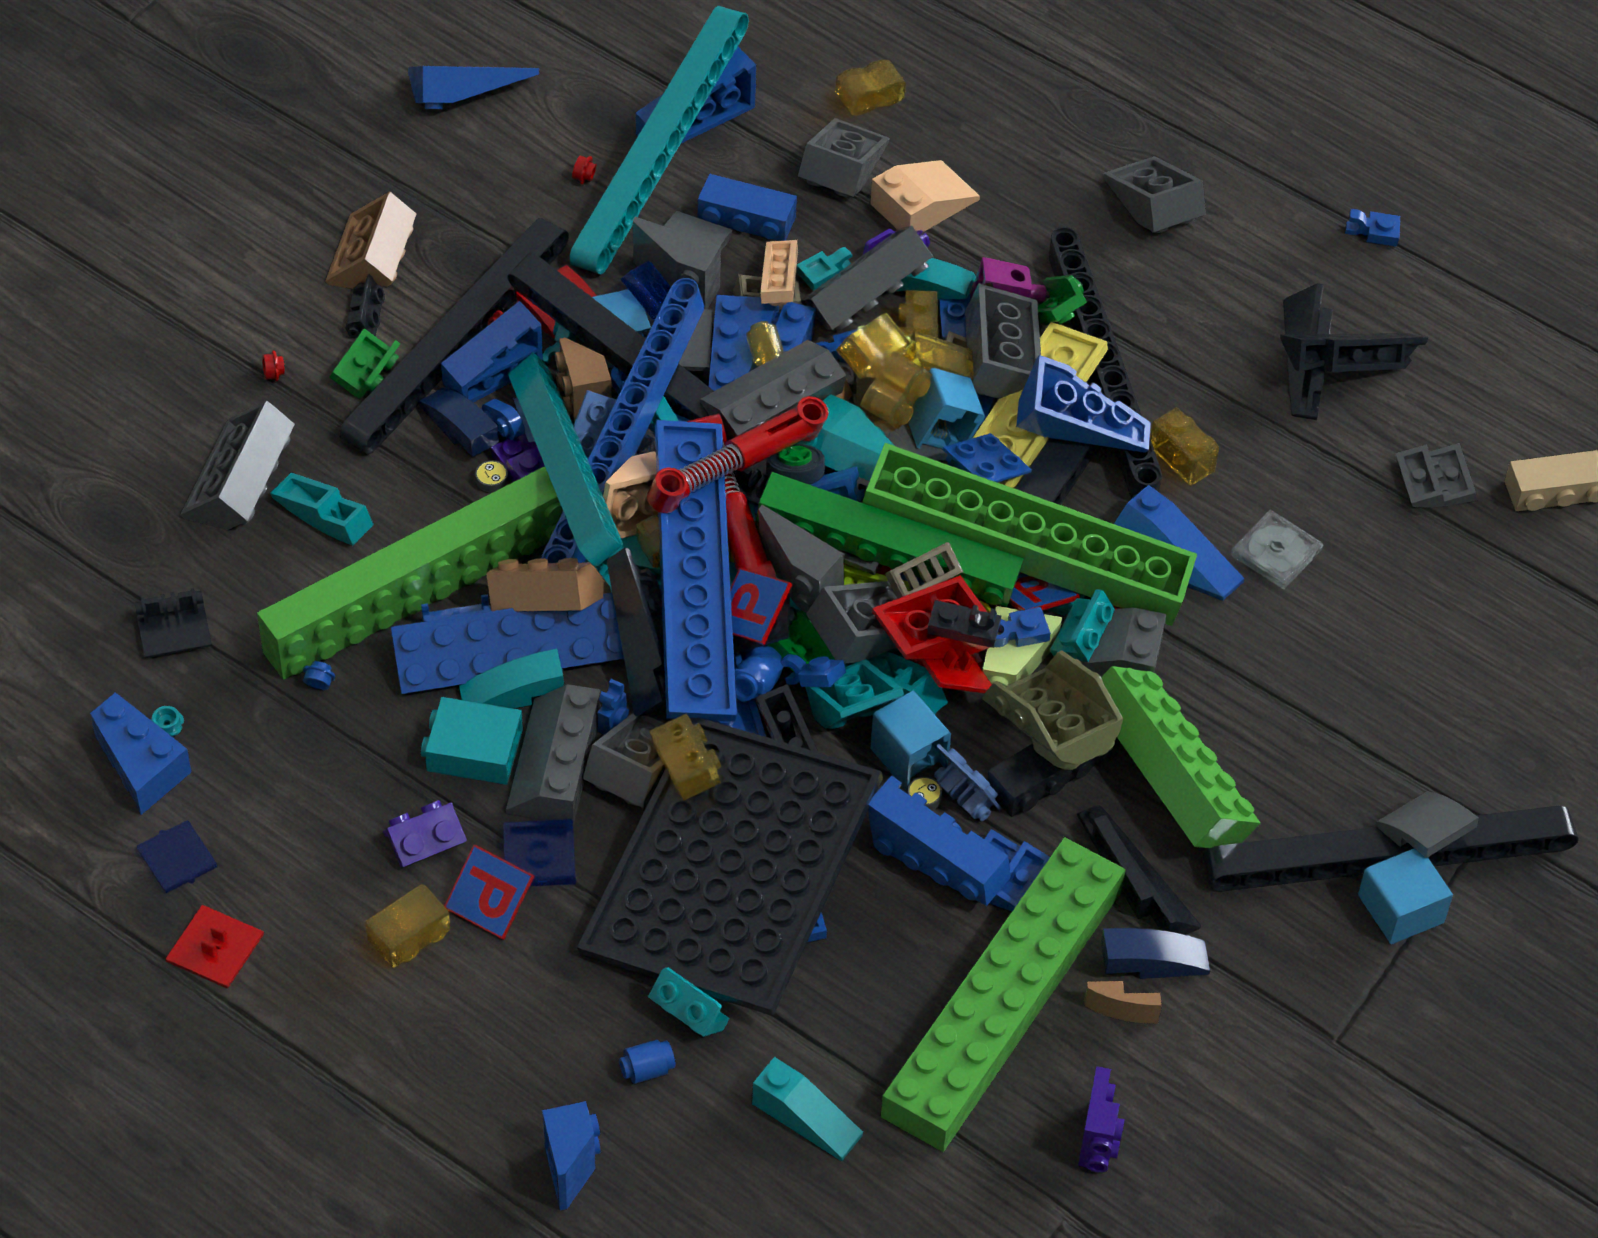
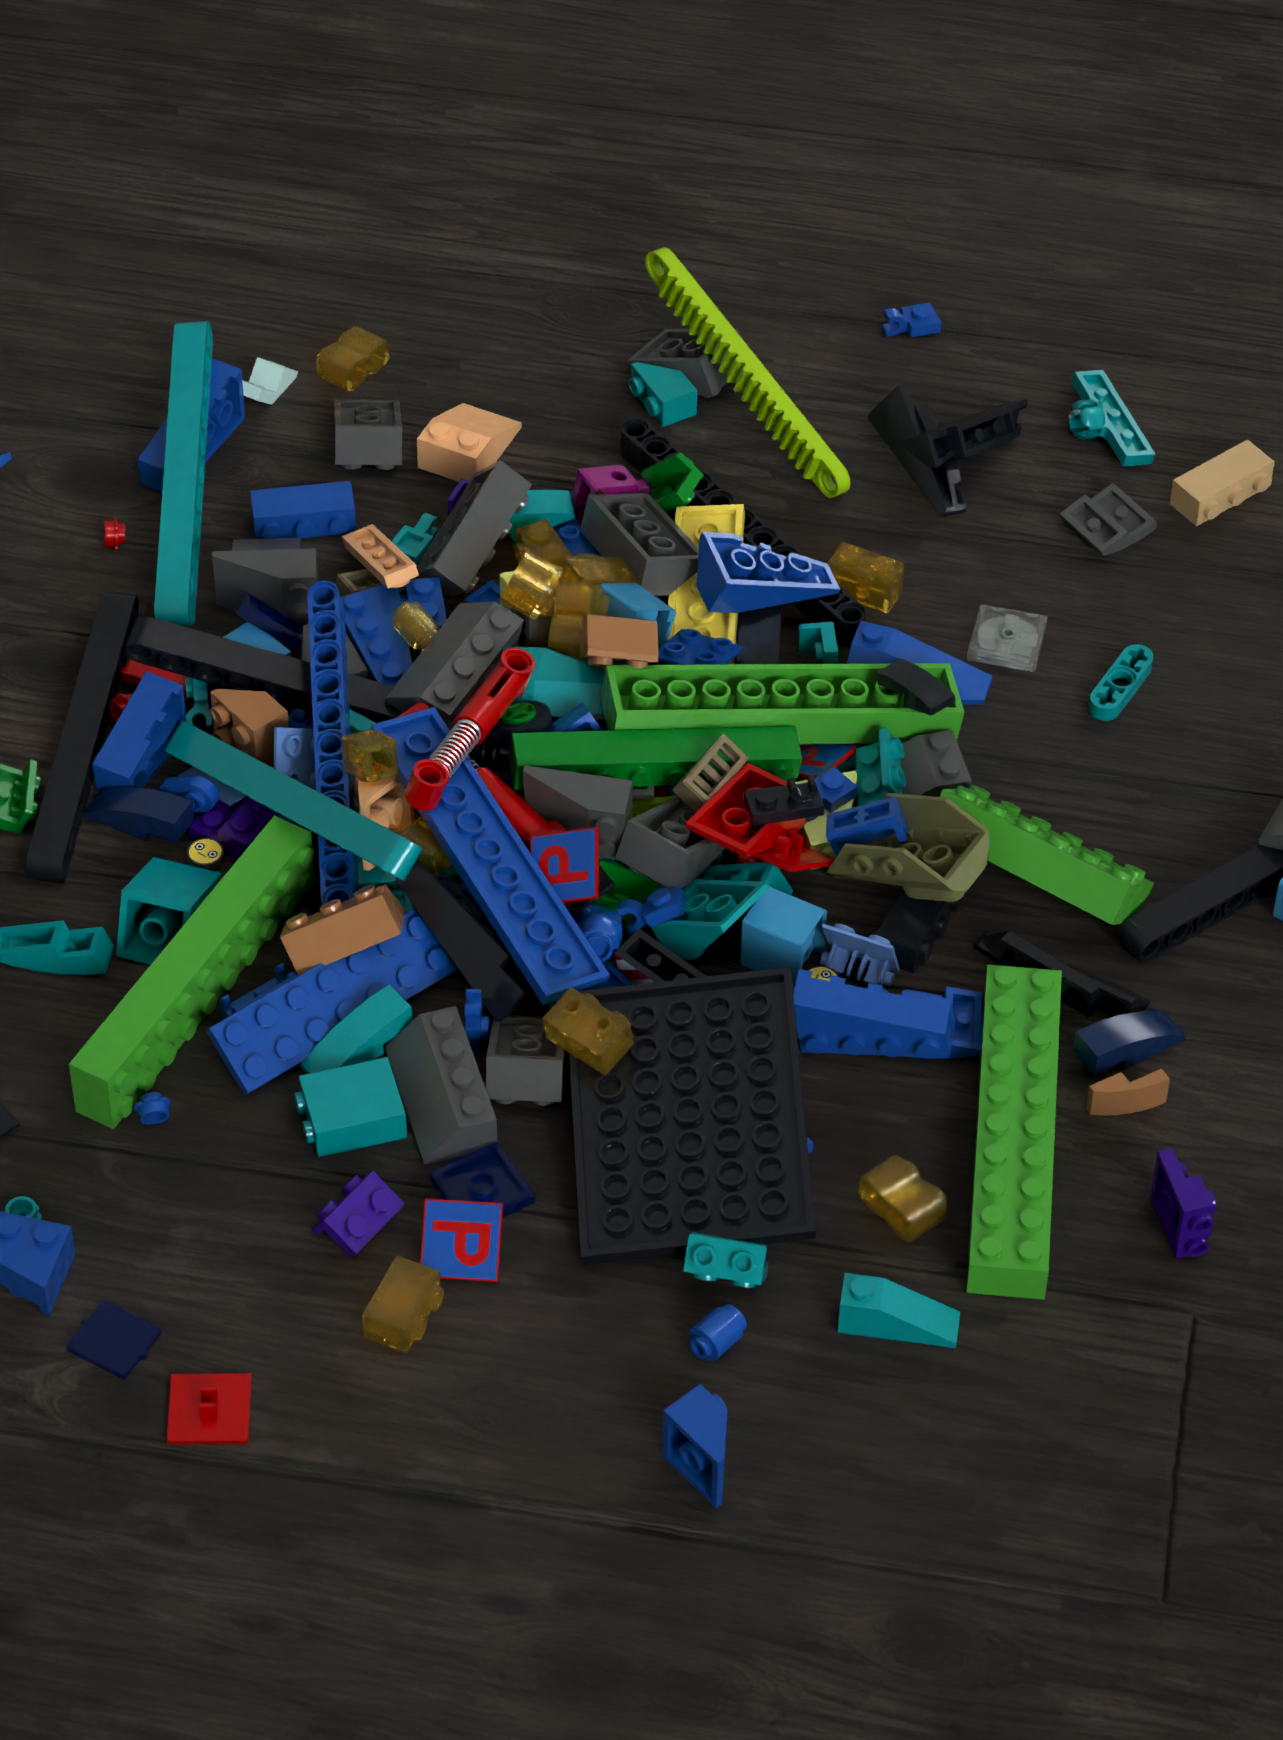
camera: 25 degrees left, 5 degrees down
none -> teal slope [116,857,222,965]
none -> light aqua slope [242,357,298,405]
none -> clear yellow brick [342,729,398,782]
none -> medium nougat slope [579,614,659,668]
none -> teal slope [629,362,697,427]
none -> lime gear [645,247,850,498]
none -> teal bracket [798,622,838,664]
none -> blue hinge [826,796,909,857]
none -> clear yellow brick [858,1155,947,1243]
none -> black slope [877,658,955,716]
none -> teal plate [1068,370,1155,466]
none -> teal beam [1089,644,1154,721]

